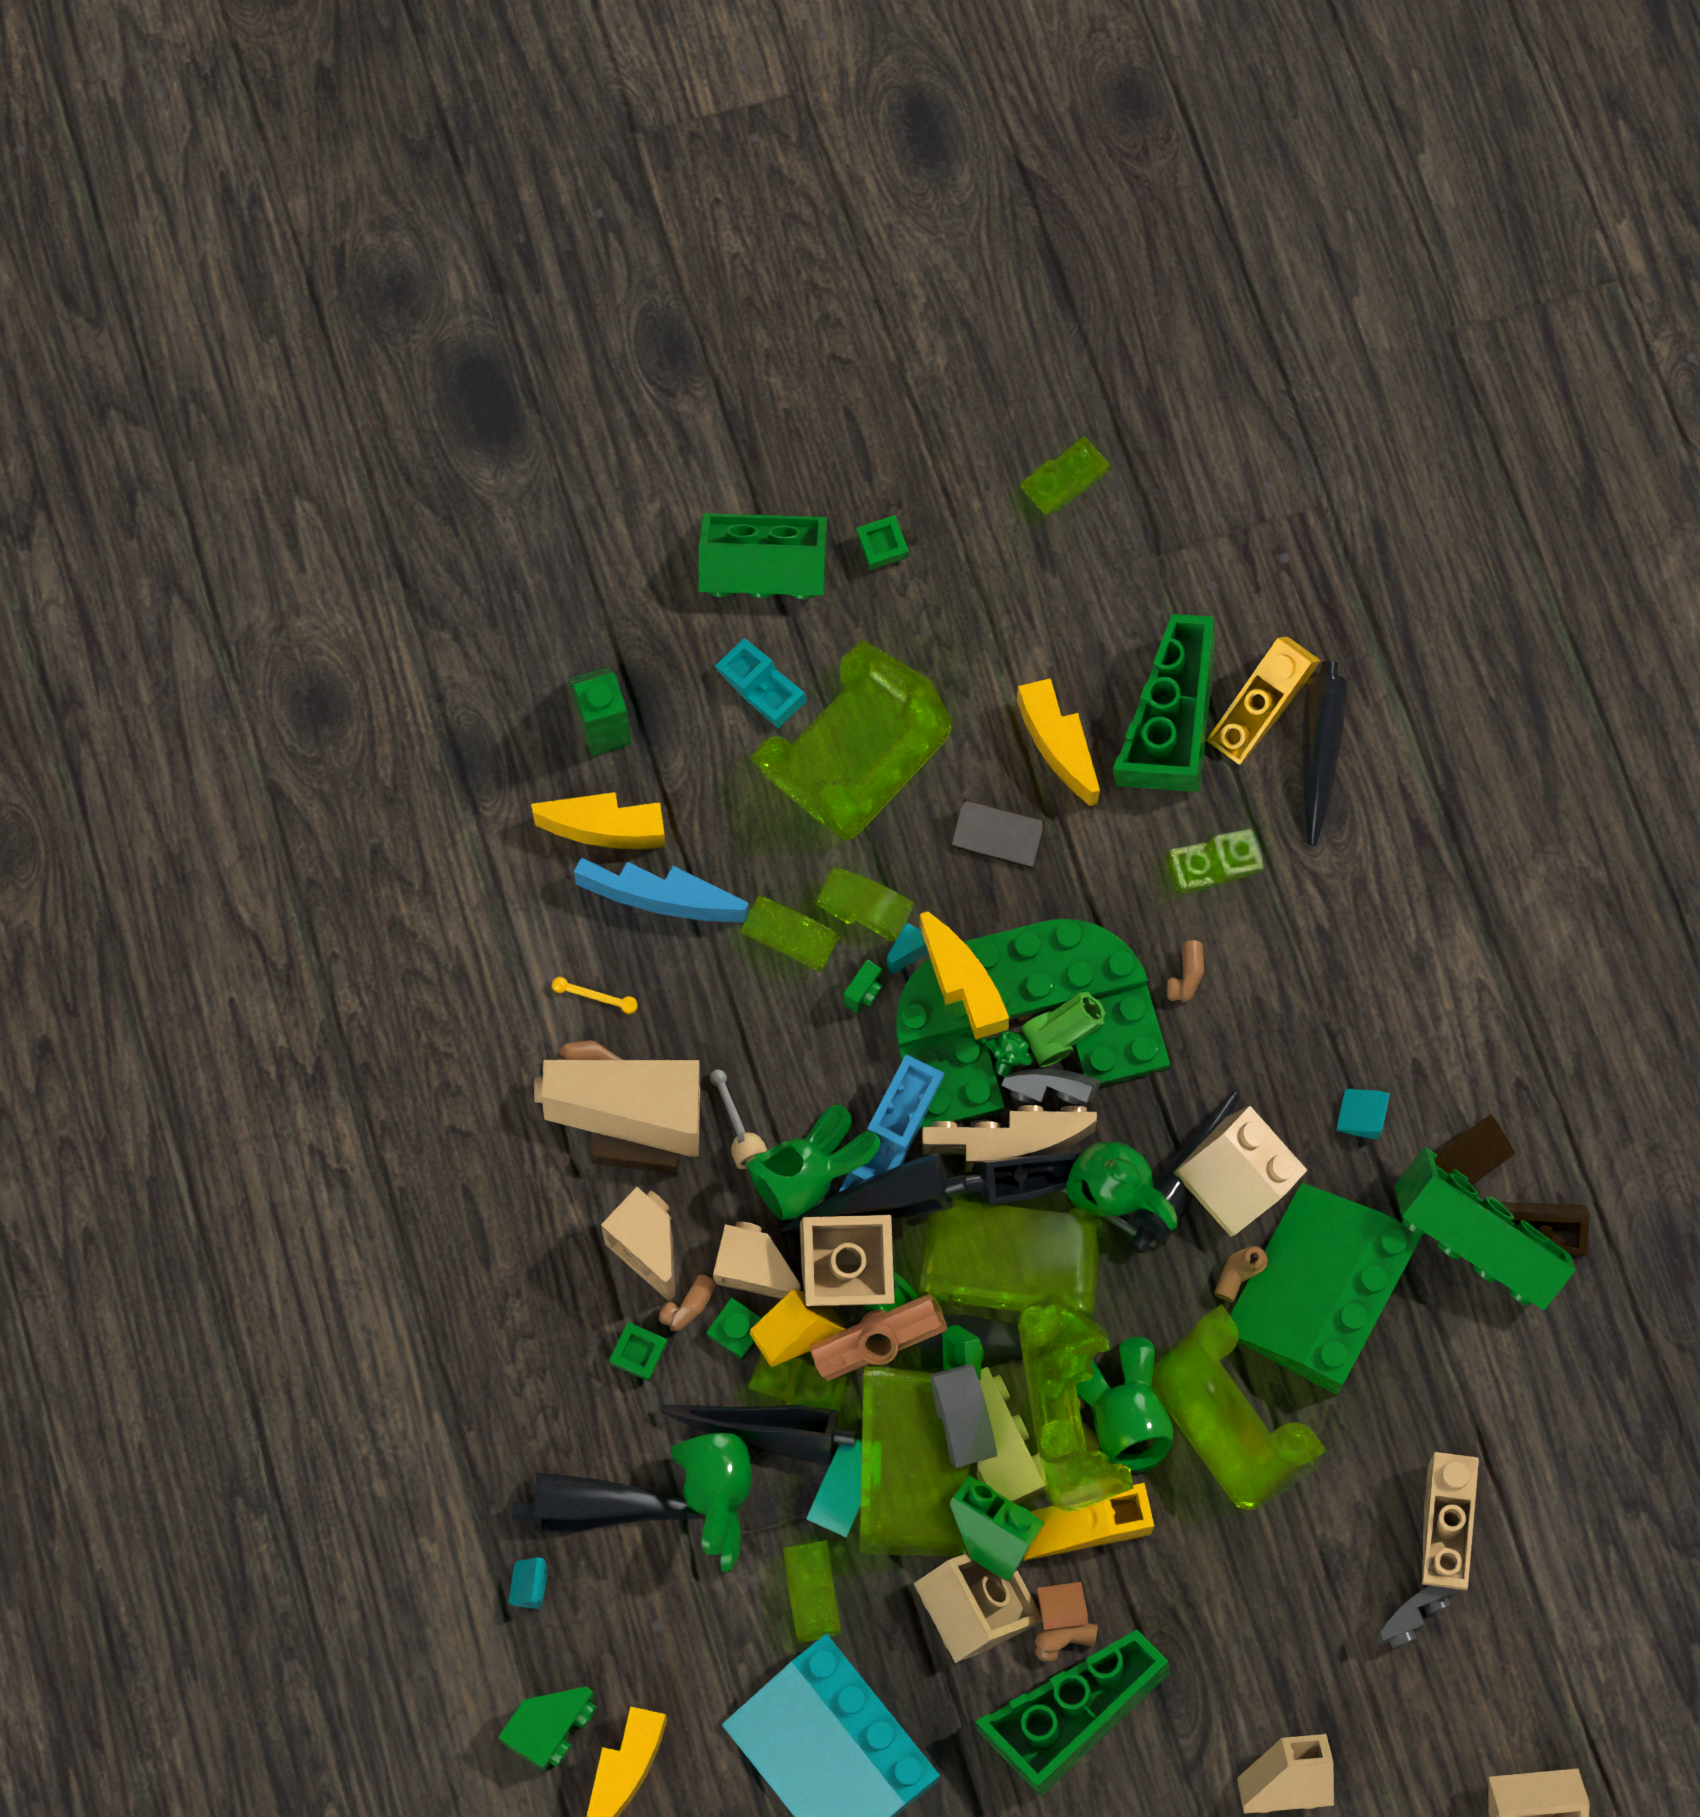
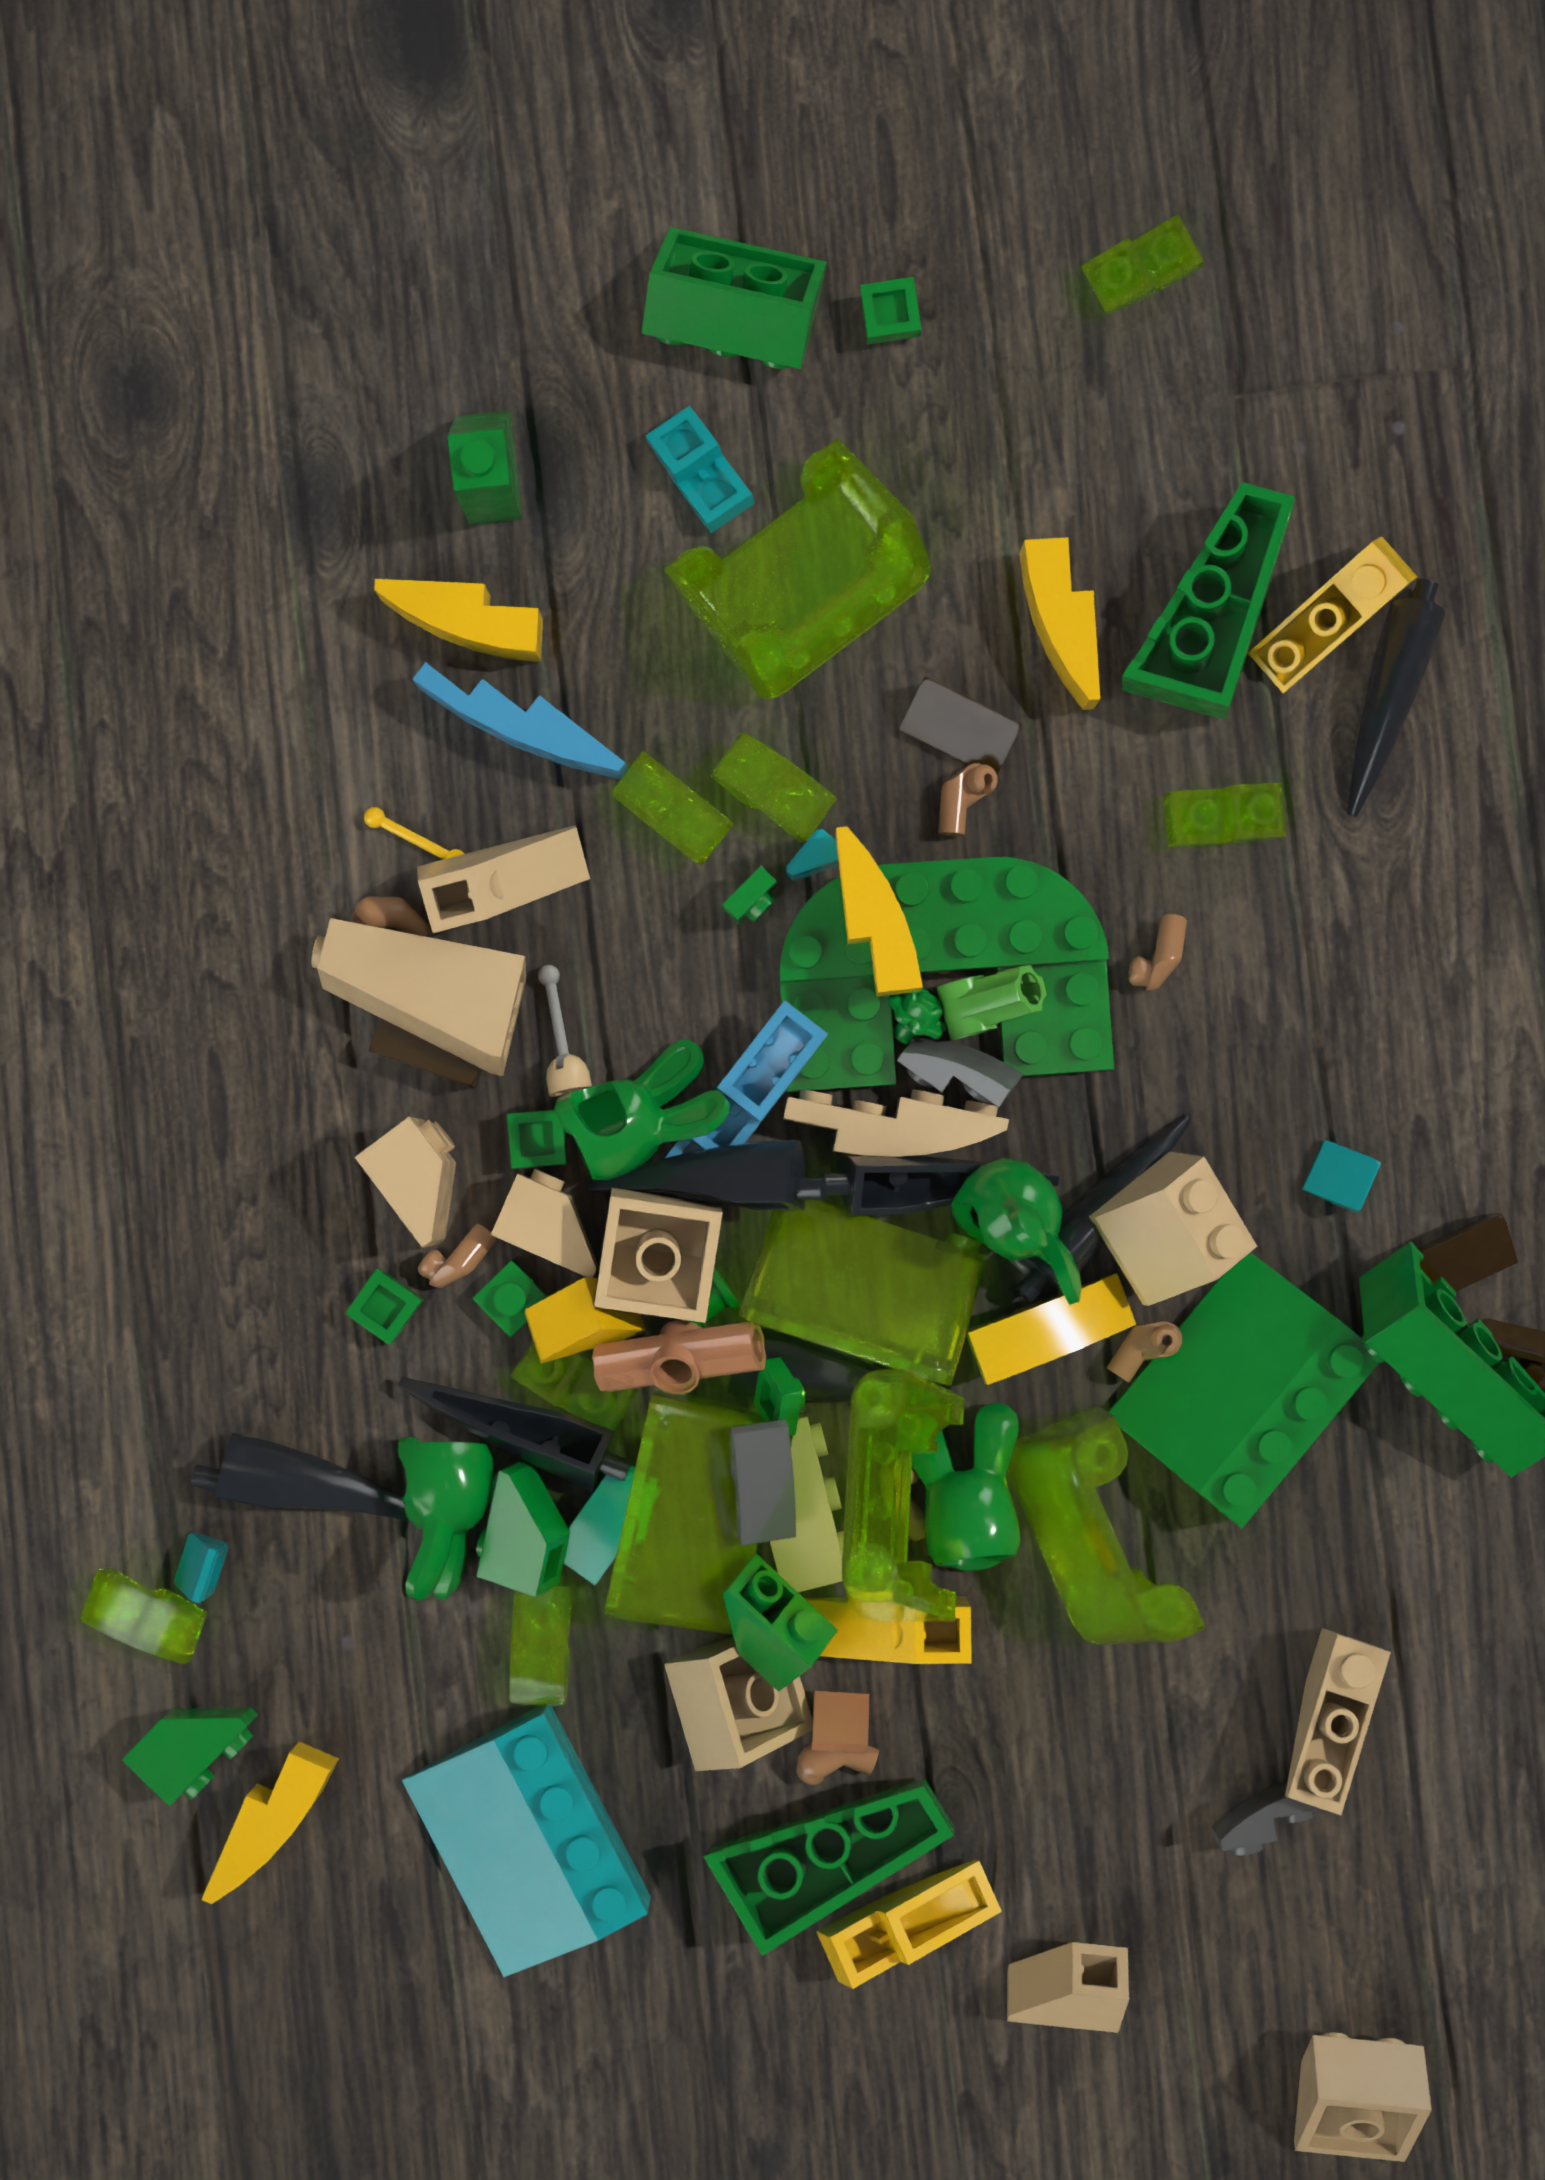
camera: 10 degrees right, 15 degrees up
none -> clear neon green slope [80,1567,208,1664]
none -> tan slope [417,825,590,933]
none -> green slope [476,1461,570,1597]
none -> green plate [507,1110,568,1169]
none -> yellow slope [816,1859,1002,1989]
none -> medium nougat arm [938,763,998,836]
none -> yellow slope [965,1273,1136,1385]

